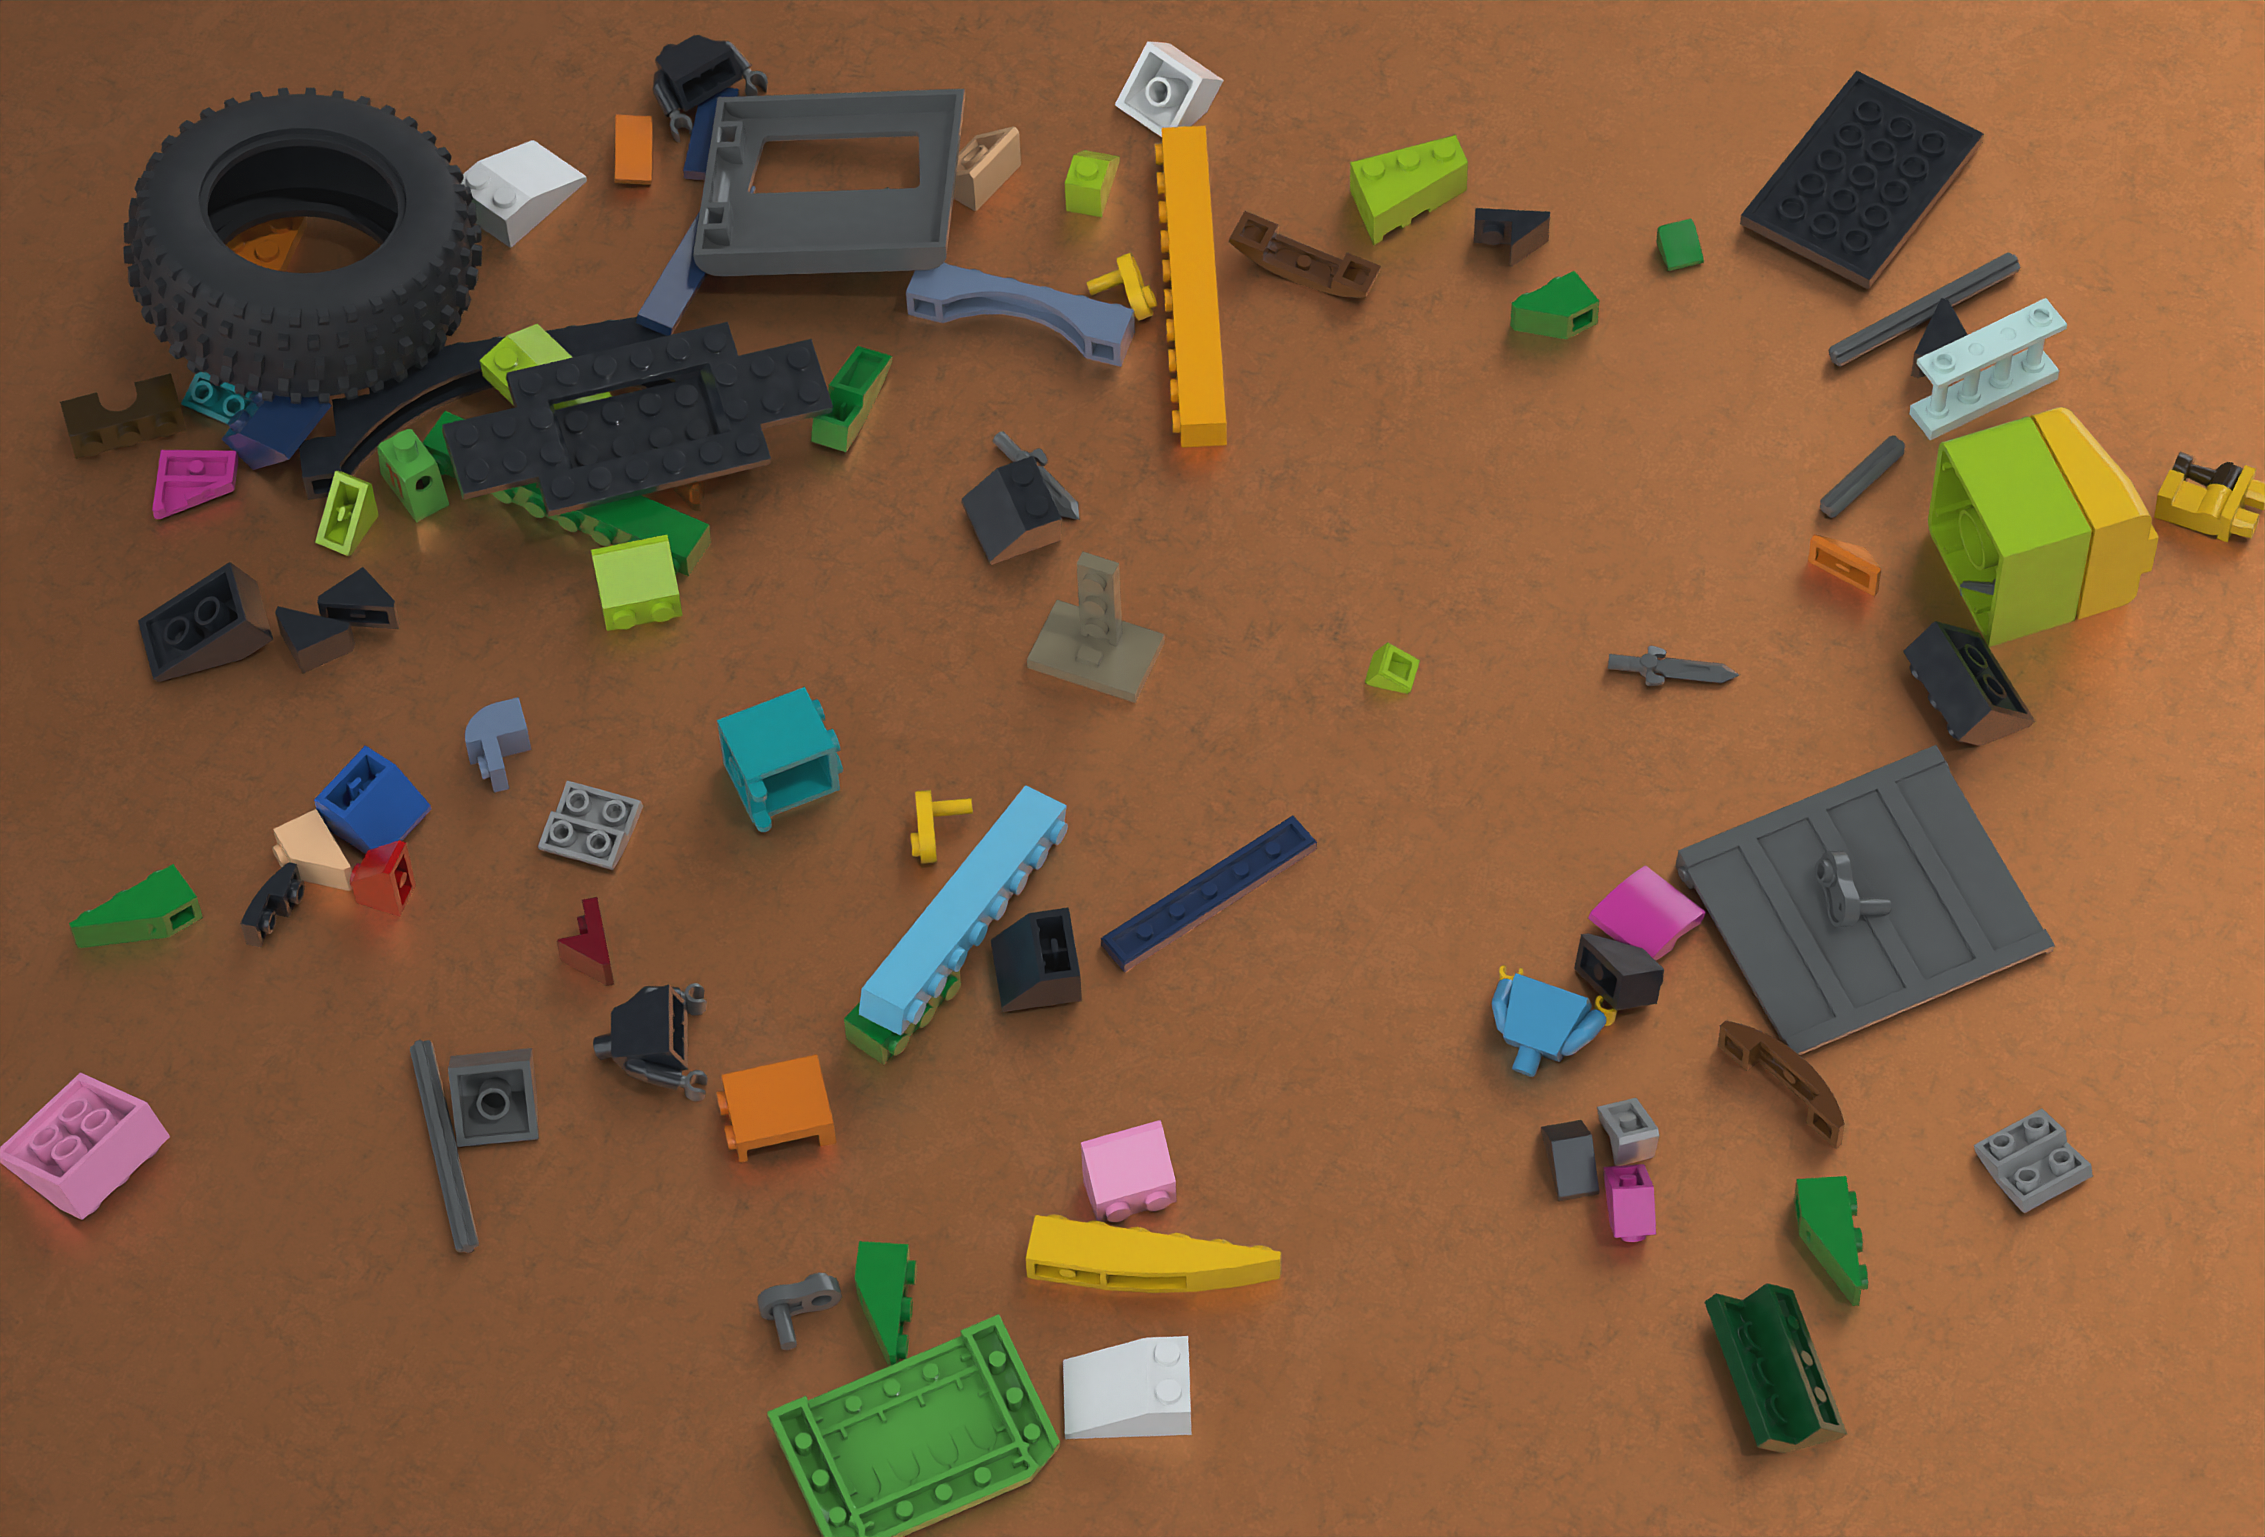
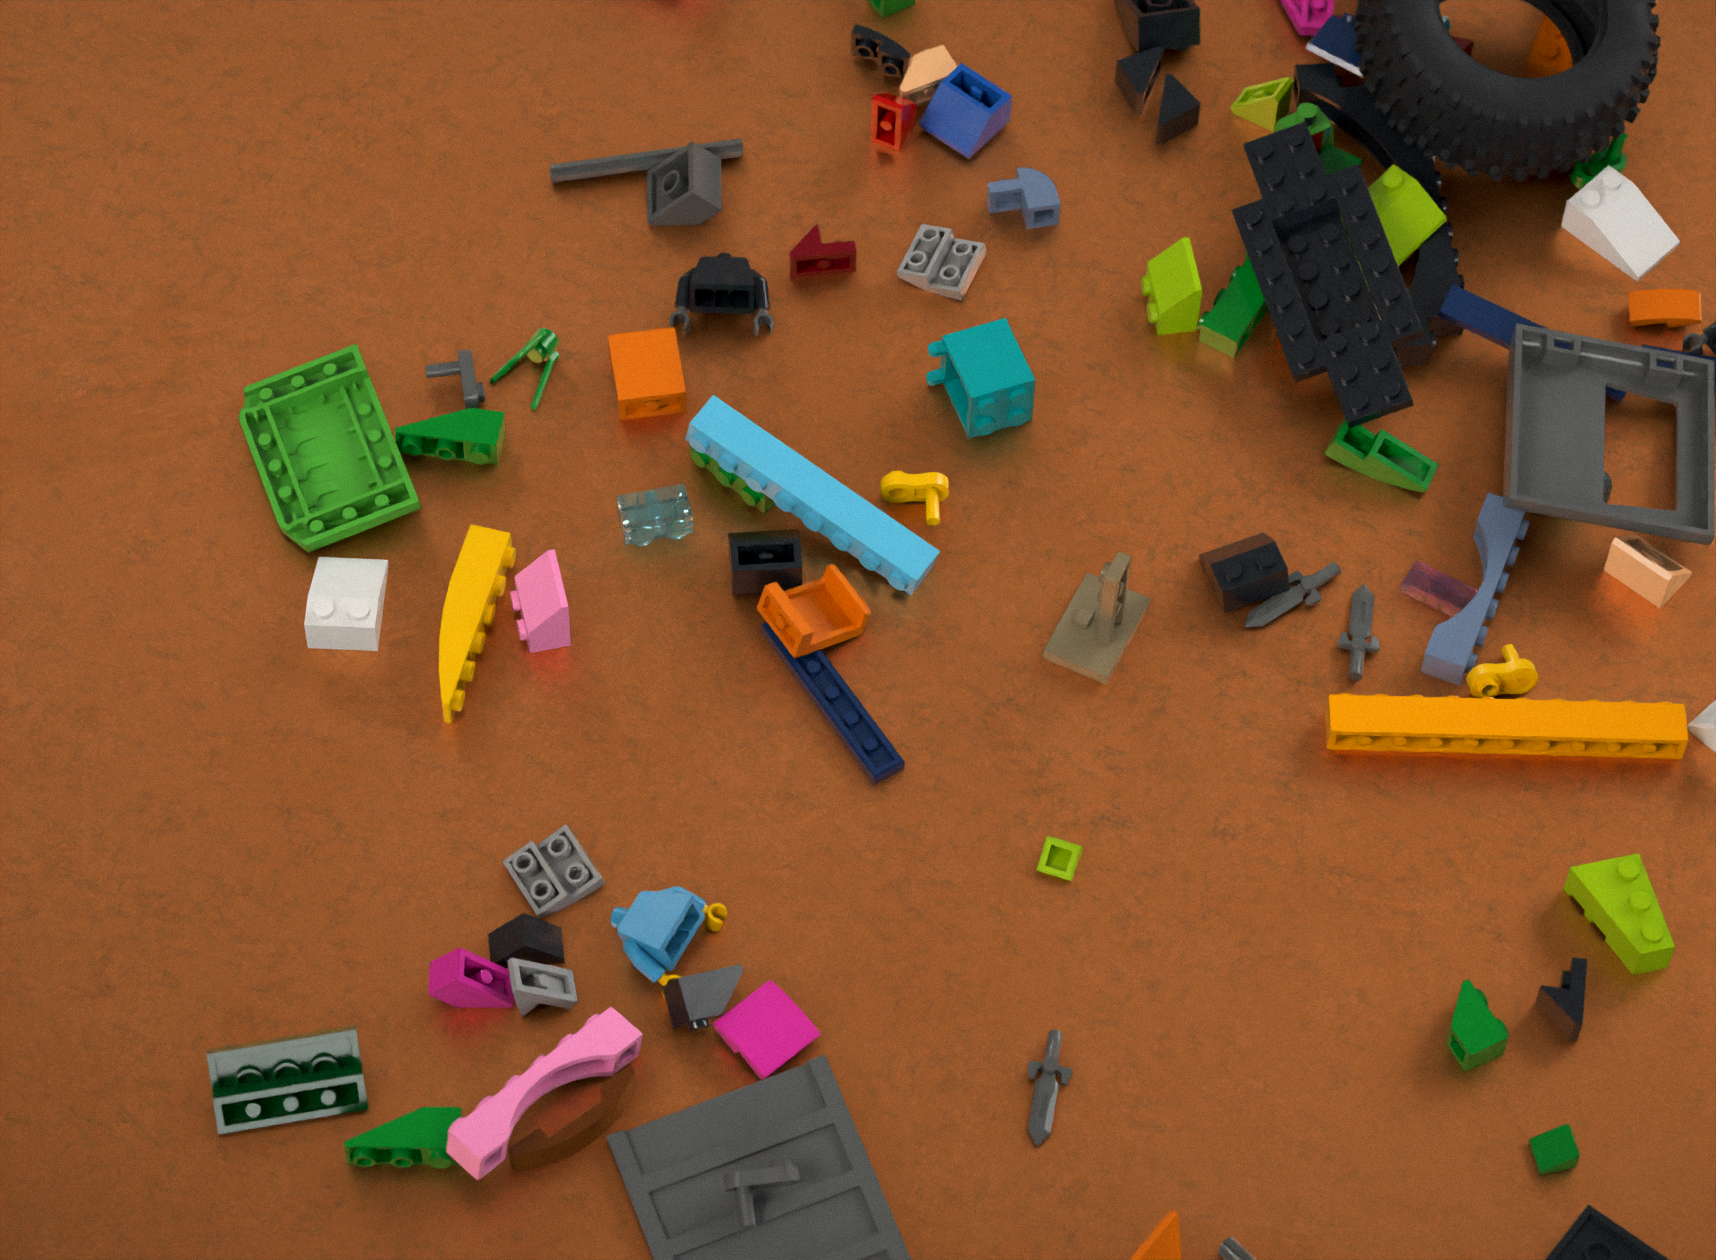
camera: 90 degrees right, 0 degrees up
lime slope [1065,150,1120,217] -> none
reddish brown slope [1229,211,1381,298] -> none
none -> bright pink arch [446,1007,643,1181]
none -> green plant [490,328,560,410]
none -> light grey slope [502,824,606,918]
none -> clear light blue brick [616,484,693,546]
none -> orange panel [757,564,871,659]
none -> dark grey sword [1337,582,1380,681]
none -> plate [1400,560,1478,617]

